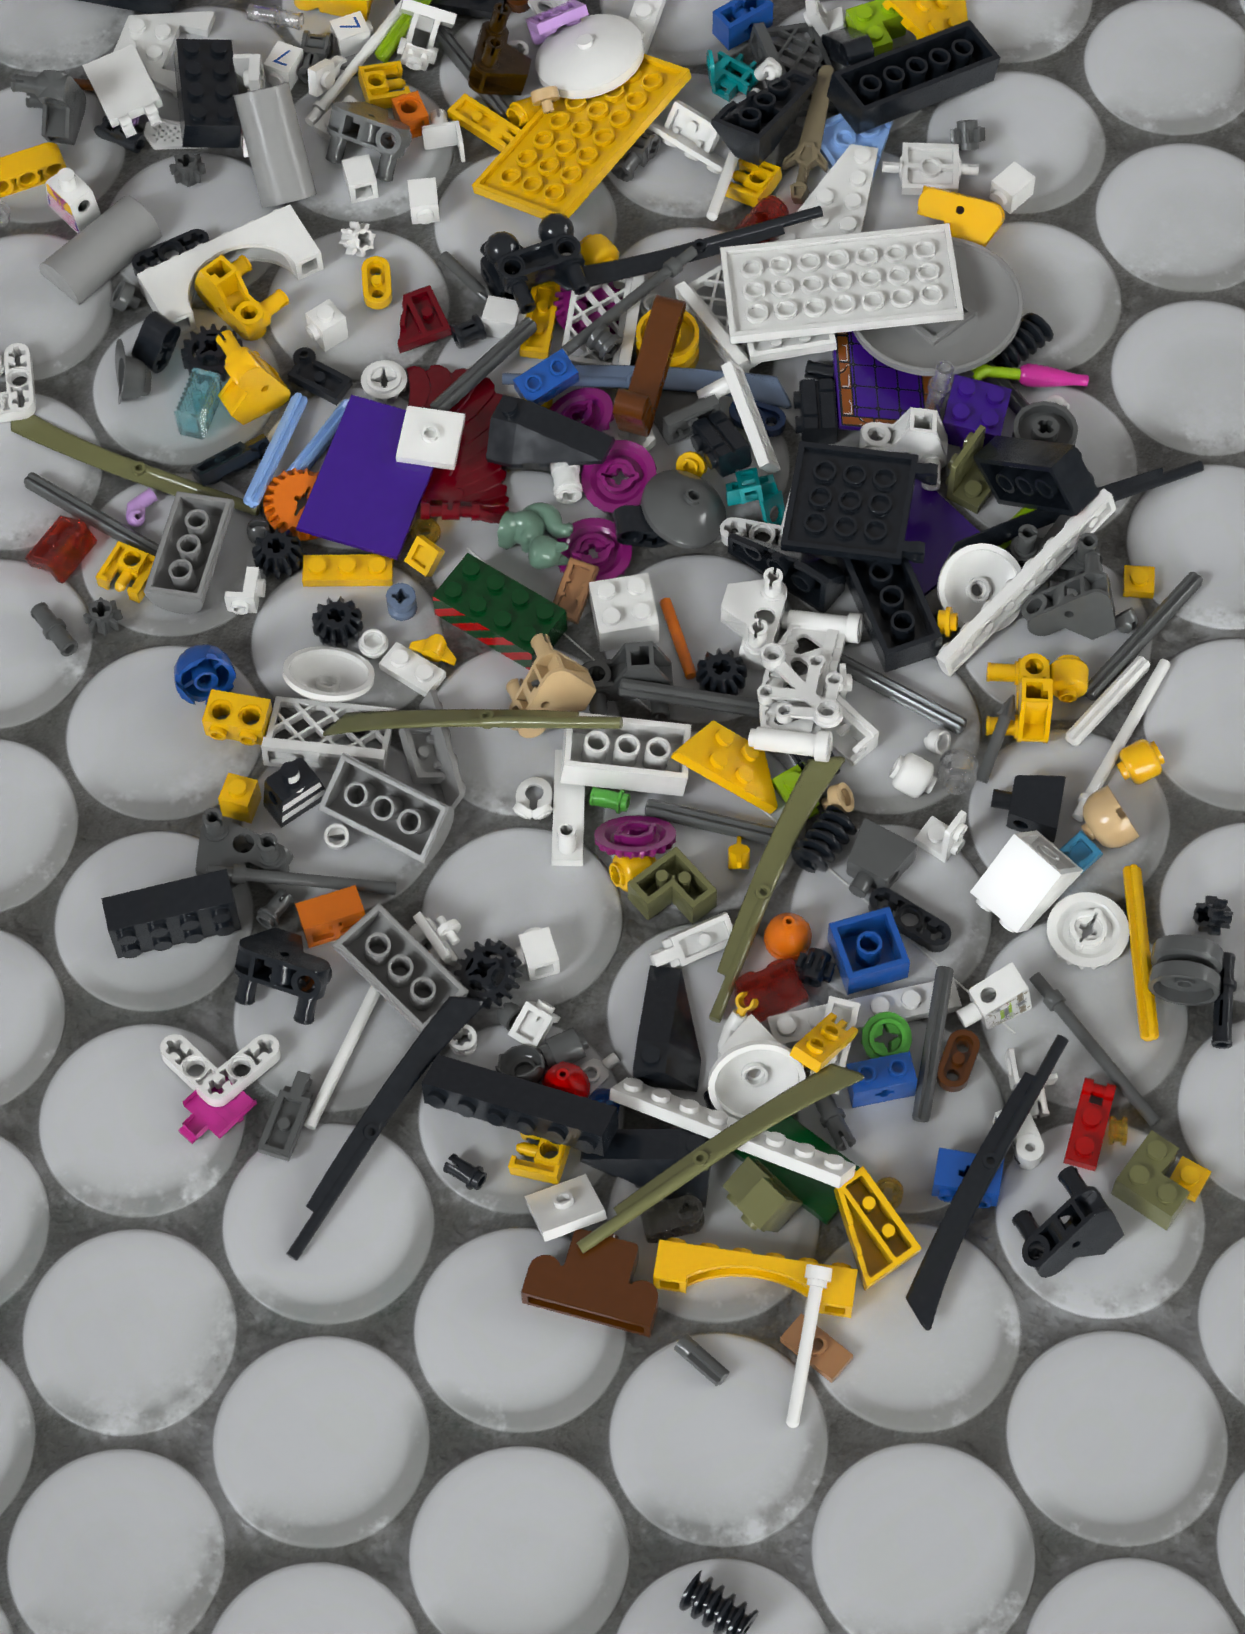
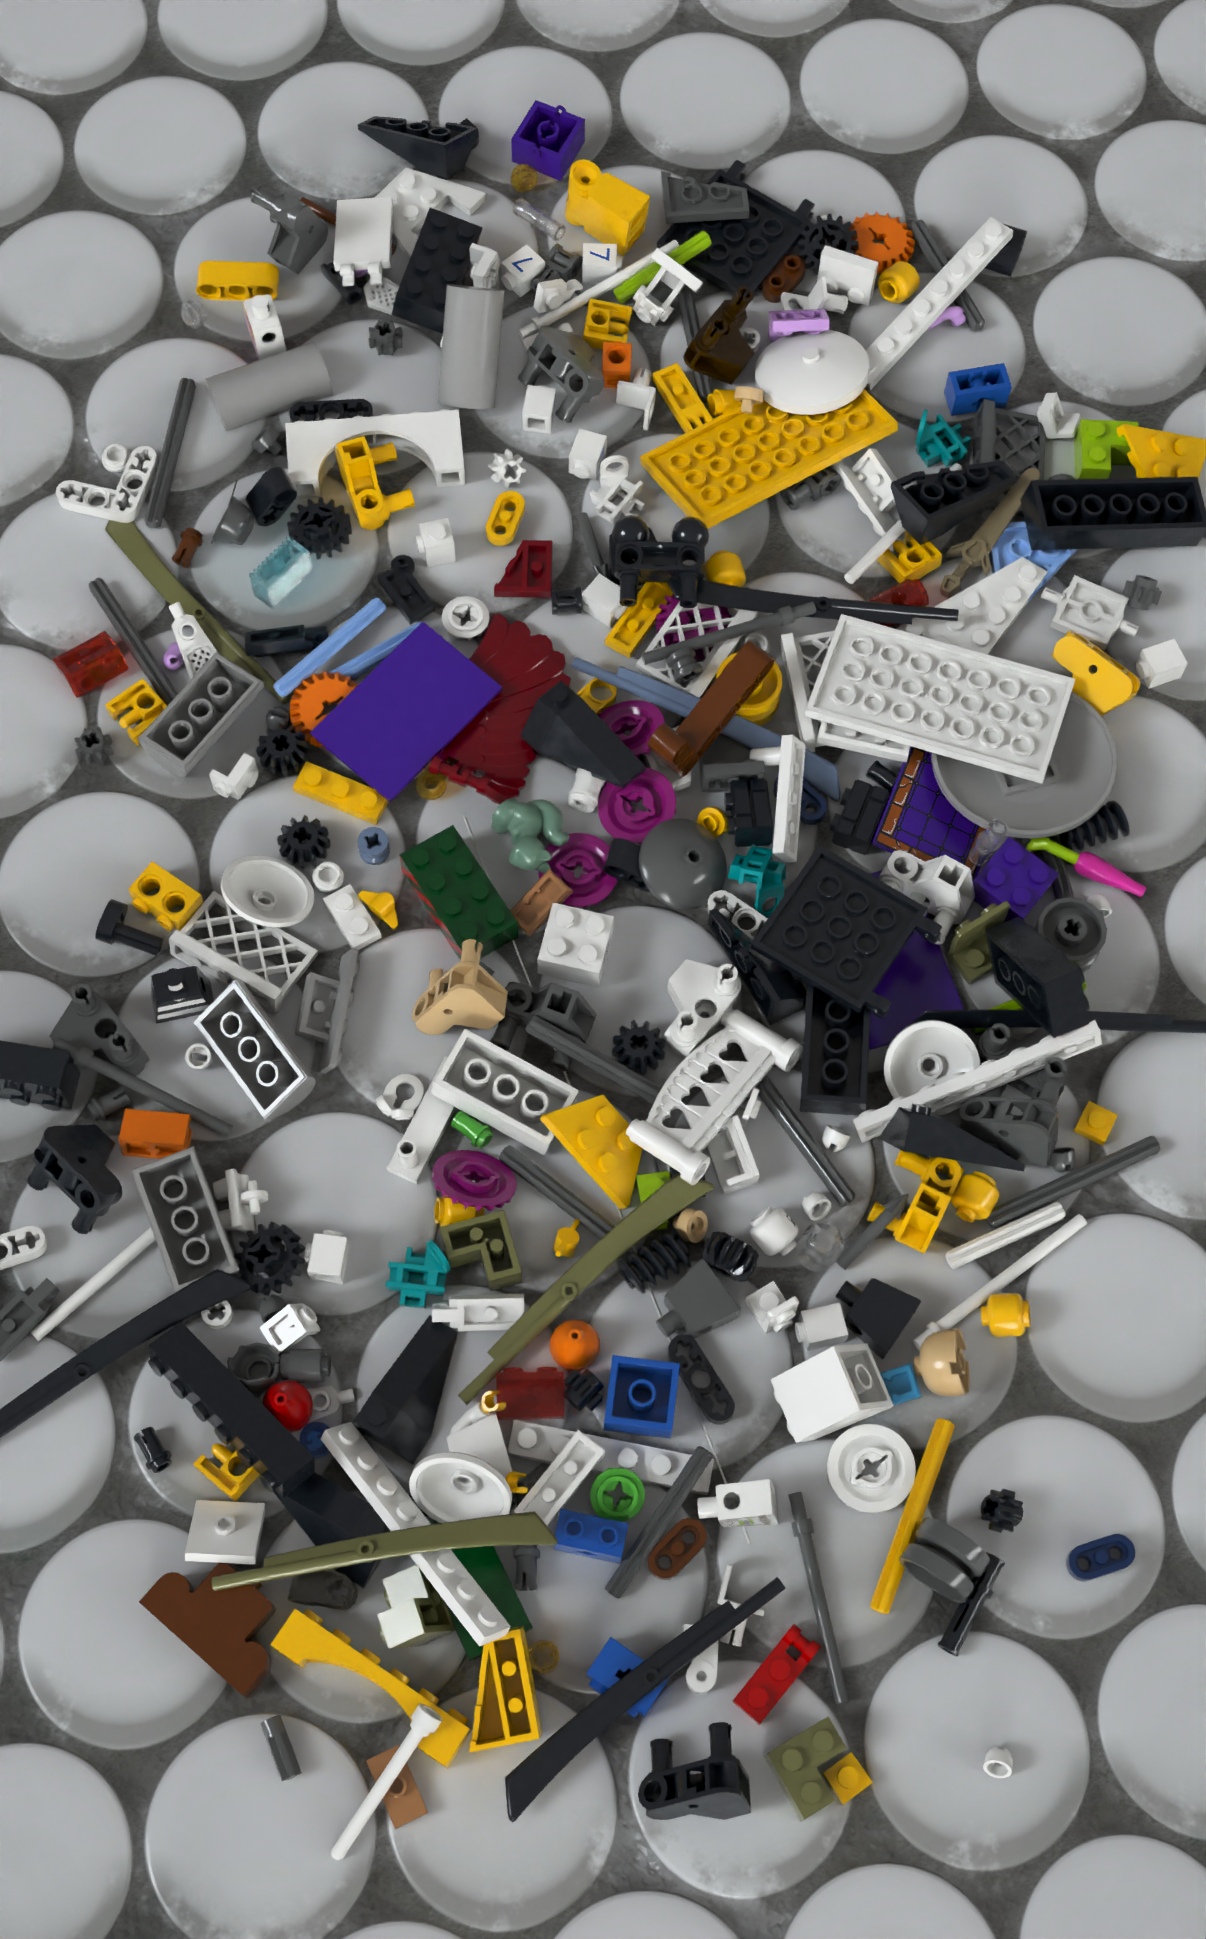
camera: 20 degrees right, 5 degrees up
dark grey pin [30,602,78,656] -> none
blue cylinder [174,644,236,705] -> none
yellow piece [216,330,291,425] -> none
yellow brick [218,772,262,824] -> none
olive piece [323,709,623,736] -> none
white plate [396,405,466,470] -> none
yellow plate [404,535,445,577] -> none
dark grey axle [430,317,537,411] -> none
blue brick [513,348,579,406] -> none
orange bar [659,598,696,680] -> none
white arm [754,57,782,81] -> none
white plant [757,643,844,728] -> none
yellow hinge [790,1012,859,1073] -> none
black beam [822,27,874,67] -> none
yellow plate [937,607,958,637] -> none
clear yellow bush [1108,1116,1128,1146] -> none
none -> black piece [95,899,163,956]
none -> dark grey axle [144,378,196,529]
none -> white piece [169,602,218,680]
none -> reddish brown pin [172,528,203,568]
none -> teal piece [385,1239,451,1309]
none -> white piece [590,455,645,525]
none -> black gear [701,1231,759,1282]
none -> white brick [795,1303,849,1351]
none -> white hinge [822,1125,851,1152]
none -> black wedge [880,1104,1025,1172]

